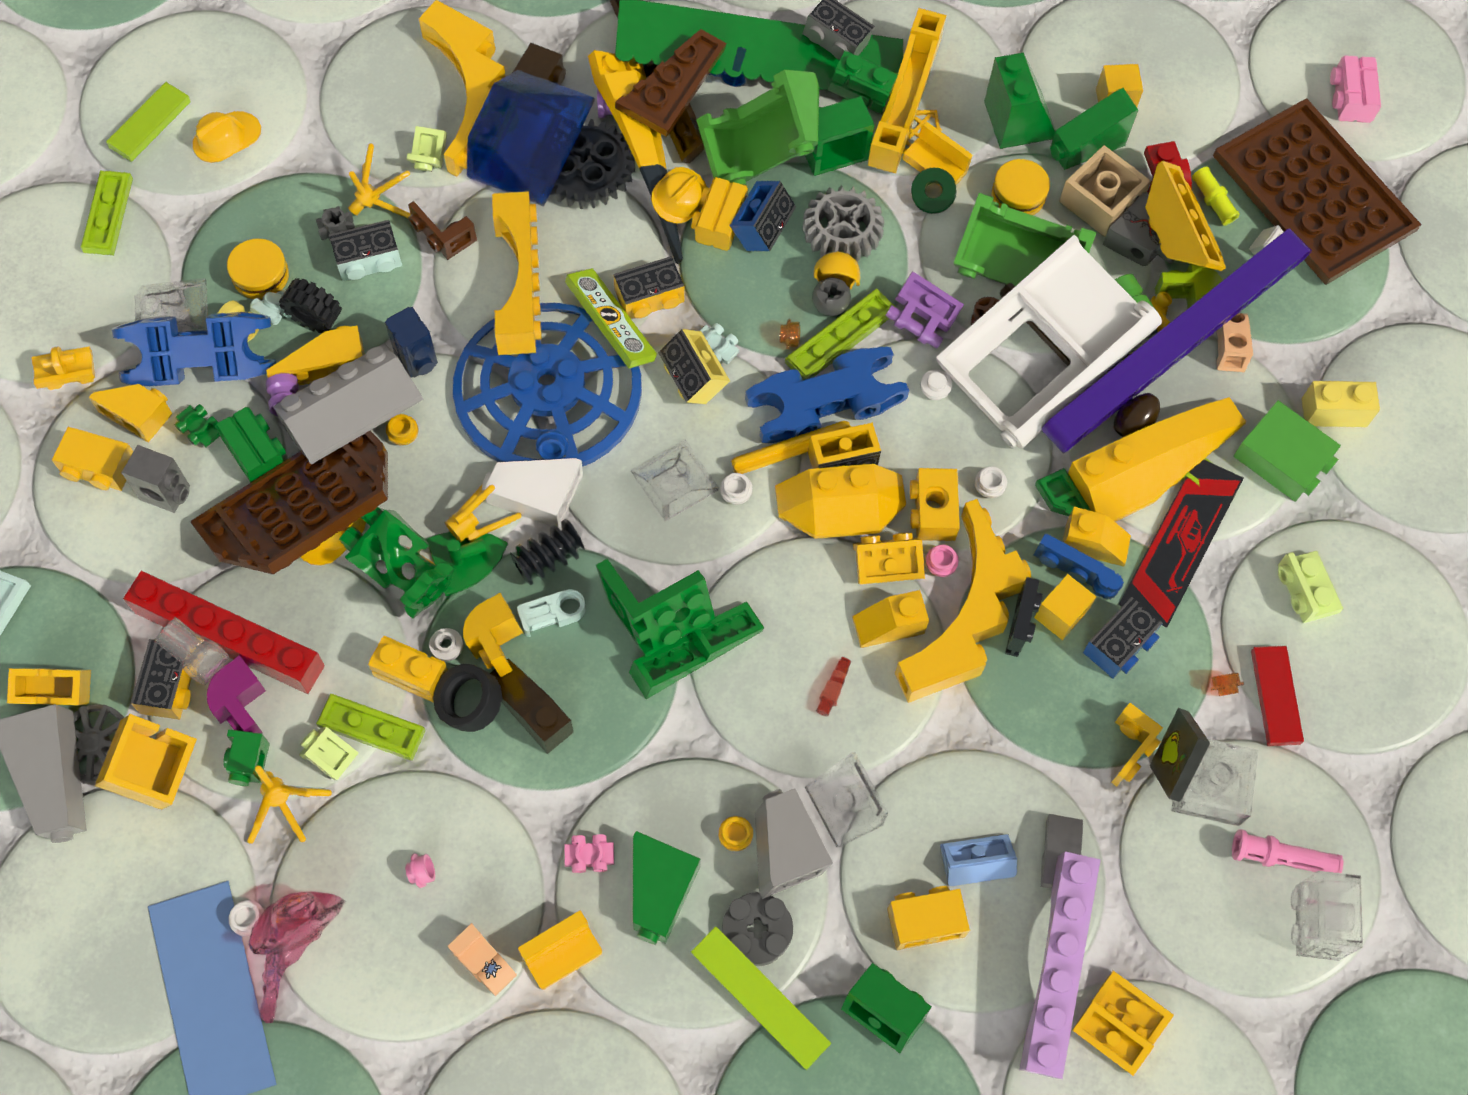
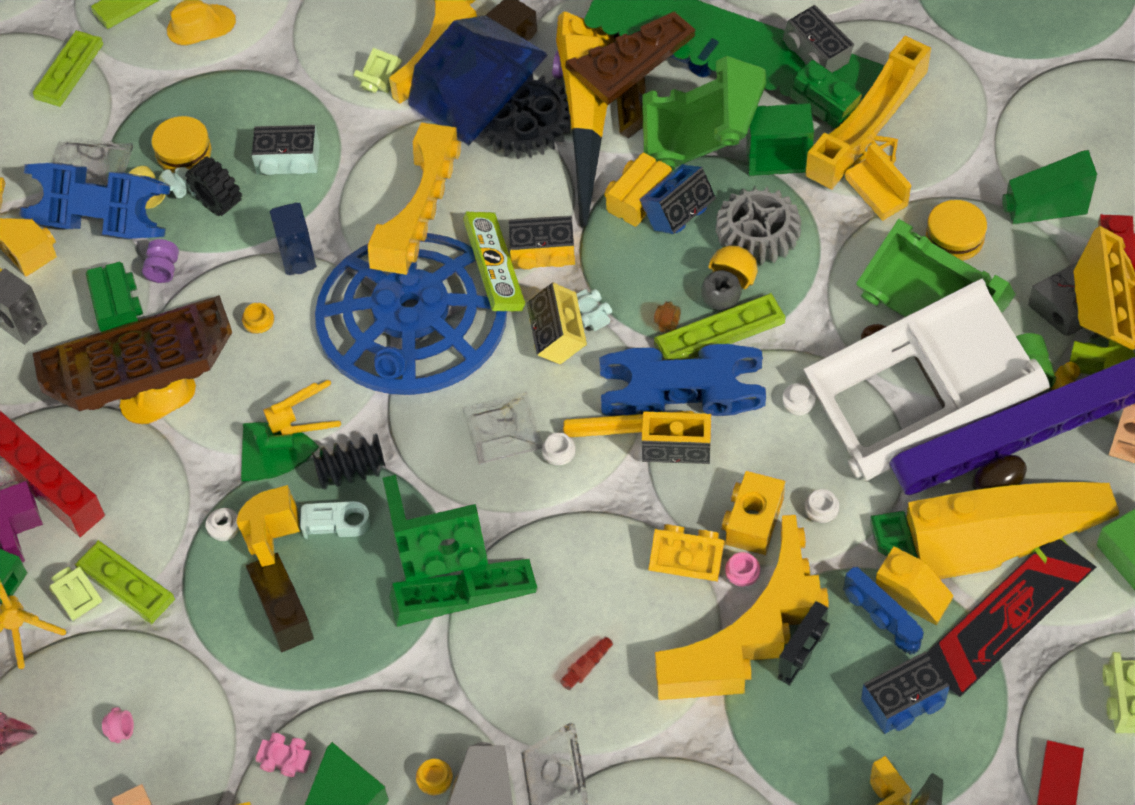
camera: 25 degrees right, 10 degrees down
green piece [174,404,220,448] -> none
yellow slope [266,325,365,386] -> none
light grey slope [273,343,424,464] -> none
dark grey gear [316,206,355,240] -> none
green hips [339,506,456,619] -> none
yellow plant [348,143,411,218] -> none
yellow brick [368,636,448,703] -> none
reddish brown bracket [408,201,477,260] -> none
black tyre [433,663,502,732] -> none
white slope [482,458,583,528] -> none
yellow piece [651,167,707,224] -> none
yellow wedge [775,464,906,539] -> none
yellow slope [852,590,929,648] -> none
medium lavender plate [885,271,964,349] -> none
dark green piece [911,167,957,214] -> none
green slope [984,52,1055,149] -> none
yellow piece [1034,574,1096,641] -> none
tan brick [1059,145,1151,237] -> none
yellow piece [1096,64,1143,107] -> none
clear orange plate [1210,672,1244,696] -> none

